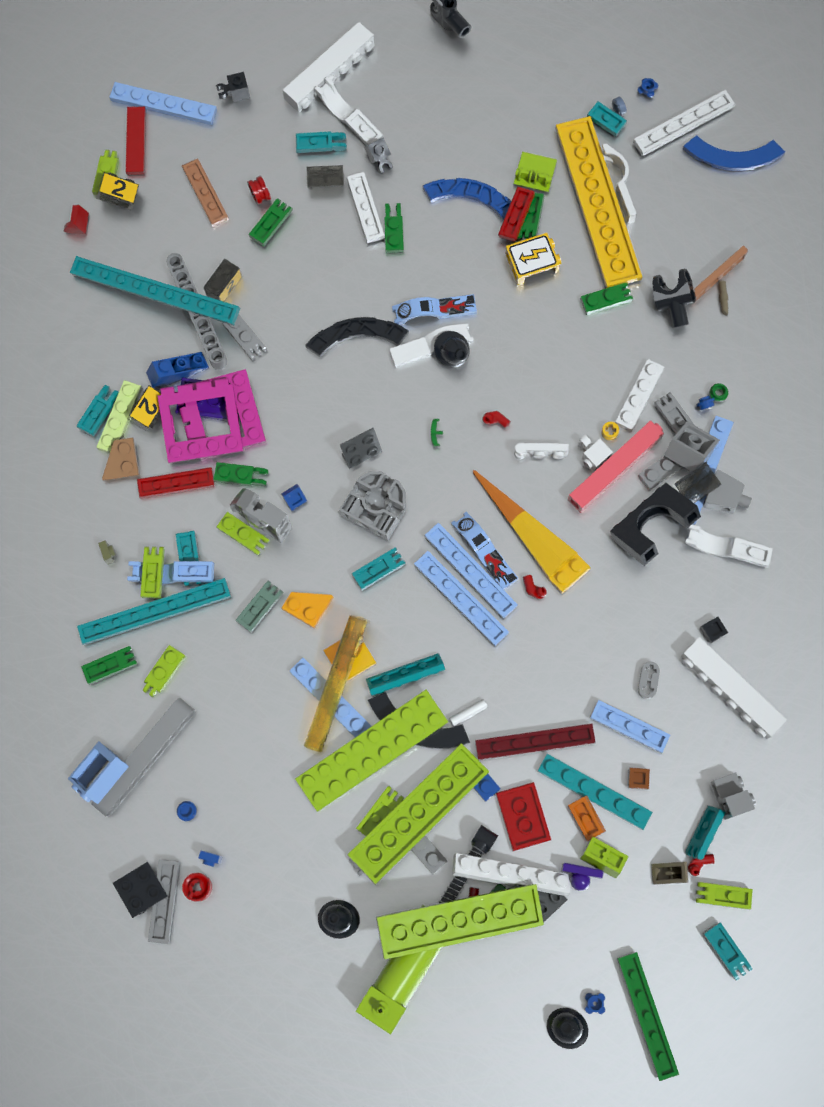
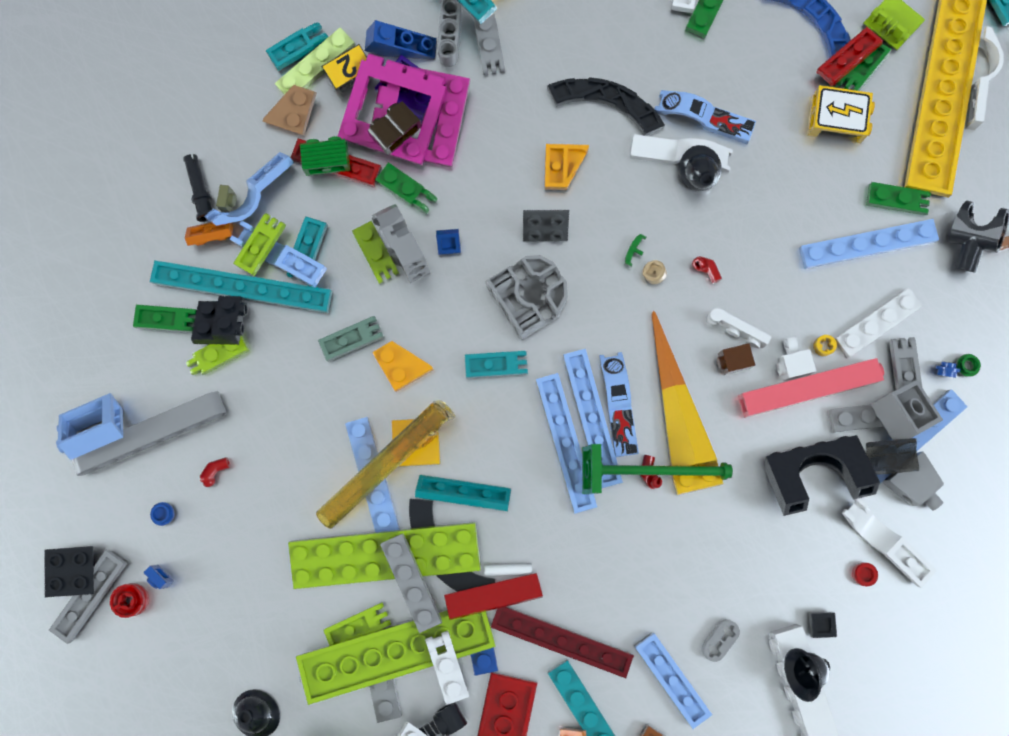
camera: 30 degrees right, 5 degrees up
none -> black pin [183,154,213,222]
none -> orange plate [185,222,233,246]
none -> black plate [191,296,248,345]
none -> red arm [200,457,230,487]
none -> light blue piece [204,152,294,226]
none -> green brick [300,136,350,176]
none -> dark brown brick [368,101,422,155]
none -> light grey plate [380,533,442,633]
none -> white plate [425,631,469,705]
none -> red tile [444,573,543,620]
none -> light orange wing [545,144,589,190]
none -> green tile [582,444,733,494]
none -> tan tile [643,260,667,284]
none -> reddish brown brick [716,343,756,375]
none -> black hat [784,648,831,702]
none -> light blue plate [799,219,939,269]
none -> red tile [852,562,878,587]

